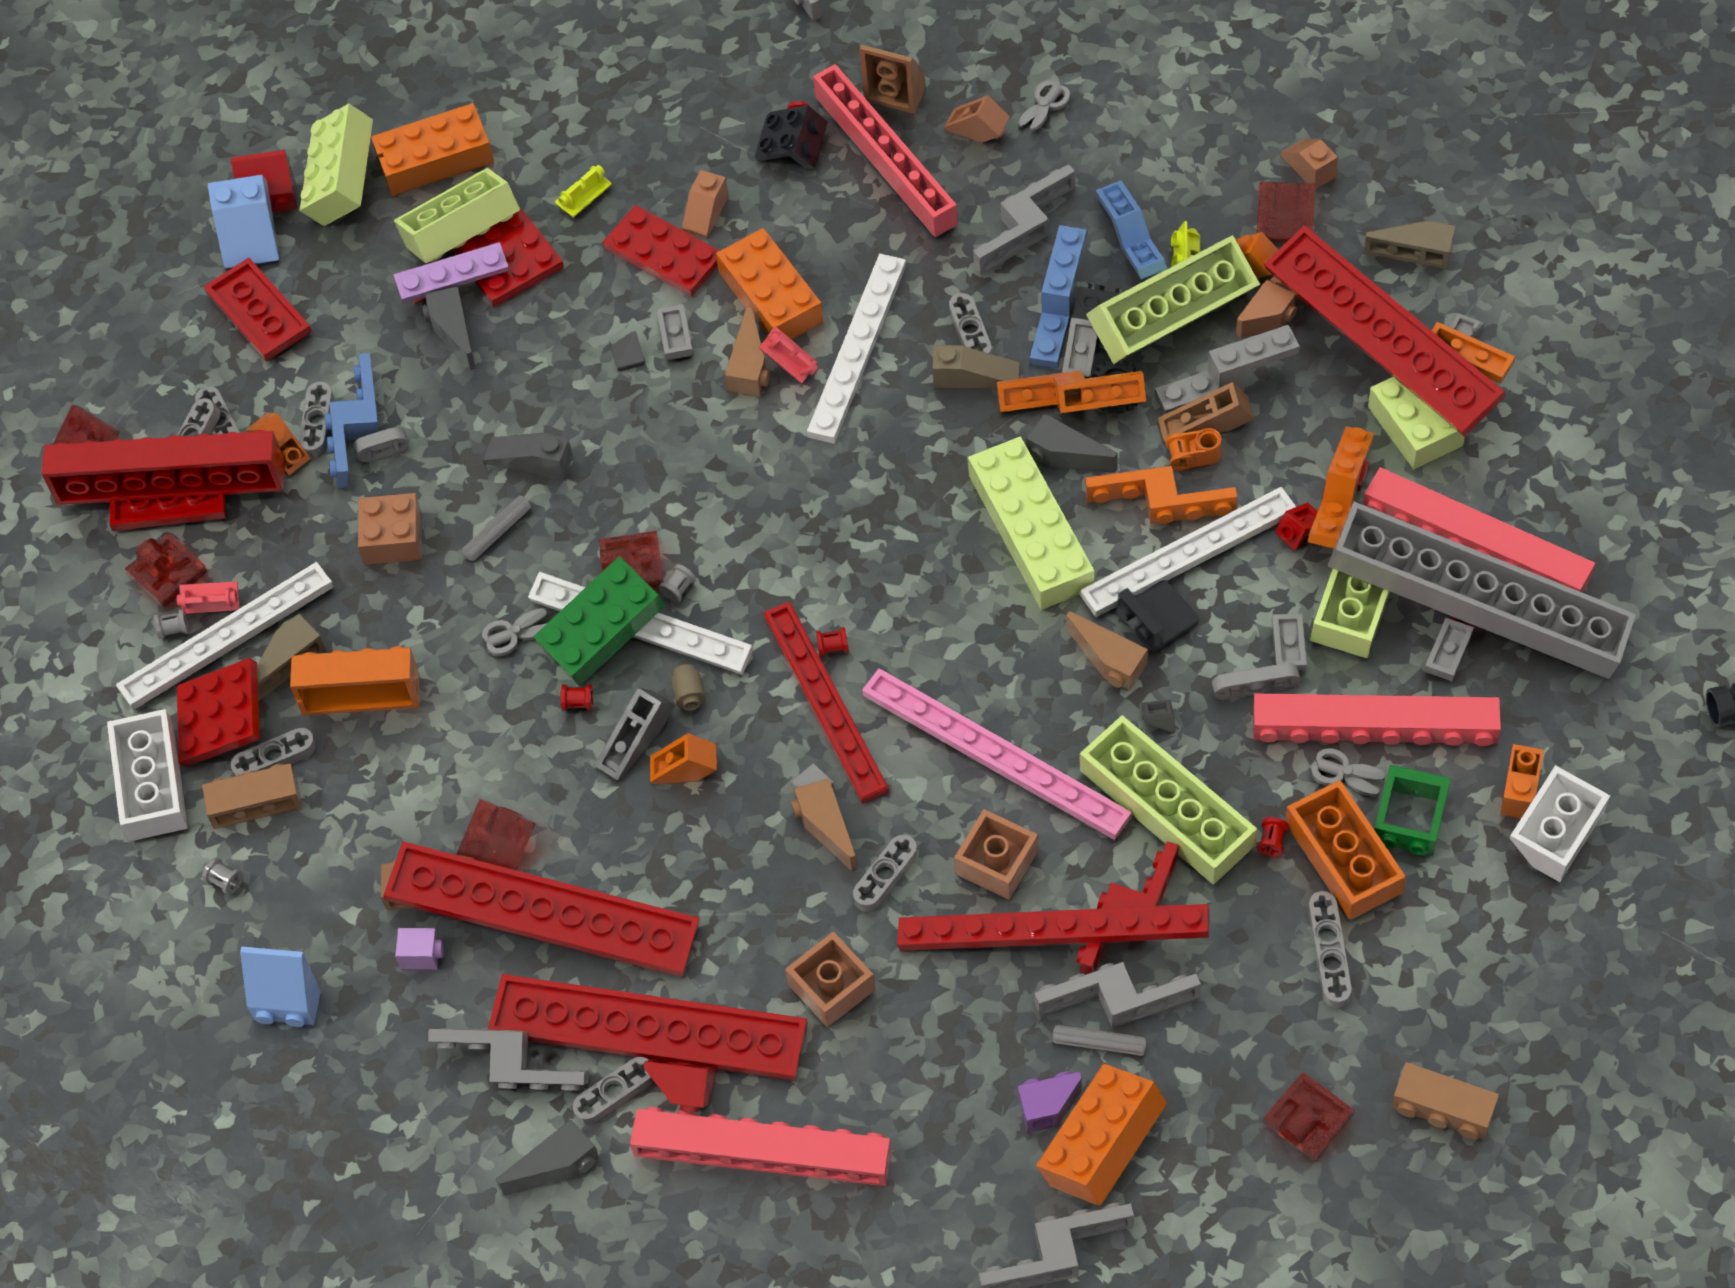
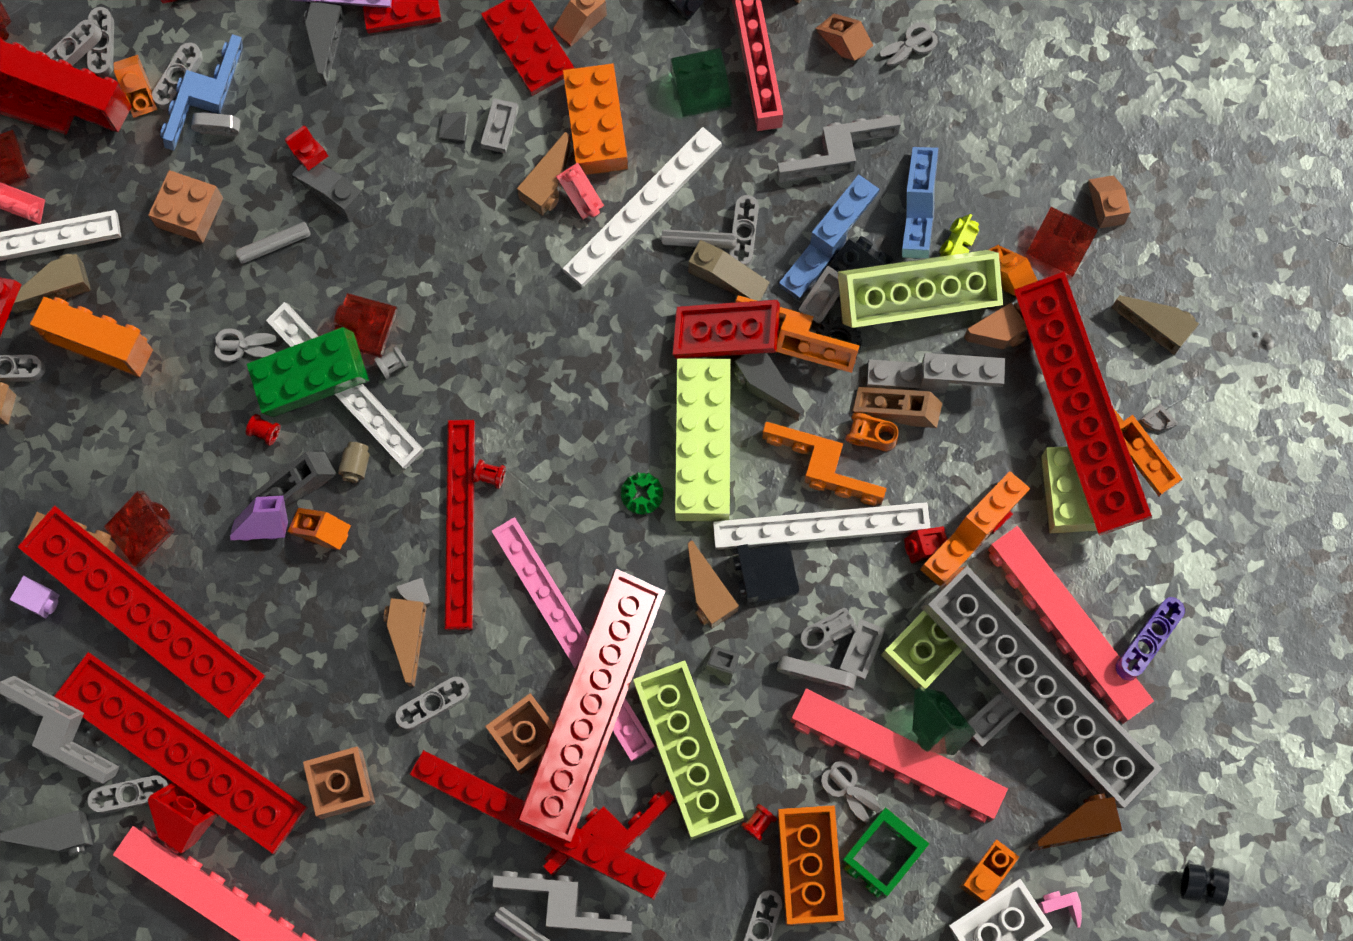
camera: 20 degrees right, 15 degrees up
none -> medium lavender slope [230,496,288,541]
none -> red bracket [285,126,329,171]
none -> plate [516,569,665,844]
none -> green gear [621,472,663,514]
none -> light grey axle [661,229,737,249]
none -> clear green slope [671,48,732,117]
none -> red plate [673,300,780,359]
none -> light grey piece [801,608,858,654]
none -> clear green slope [912,687,976,755]
none -> reddish brown slope [1029,793,1122,852]
none -> bright pink plate [1037,891,1082,928]
none -> dark purple beam [1116,597,1185,681]

